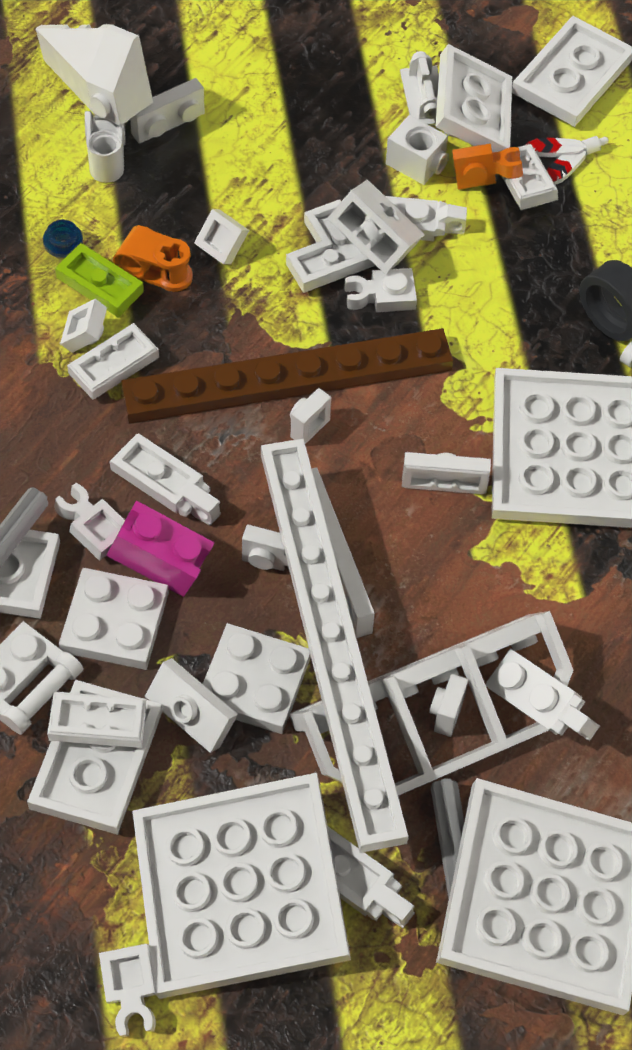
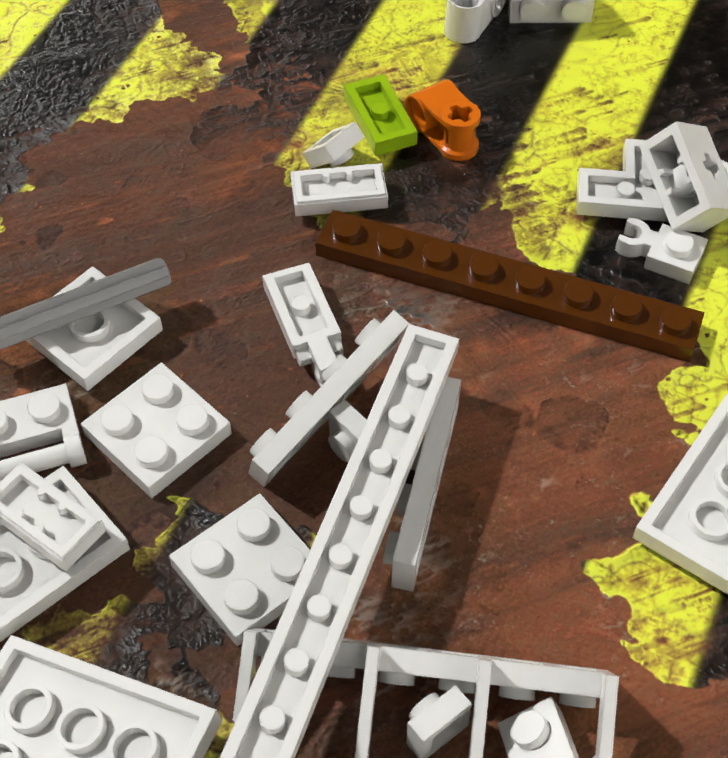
camera: 35 degrees right, 5 degrees down
plate [43,219,83,258] -> none
white plate [54,483,125,561] -> none
dark pink brick [106,500,214,597] -> none
white plate [145,658,238,753] -> none
white plate [194,209,250,265] -> none
white plate [290,388,331,444] -> none
white plate [402,452,491,494] -> none
none -> white plate [248,310,410,487]

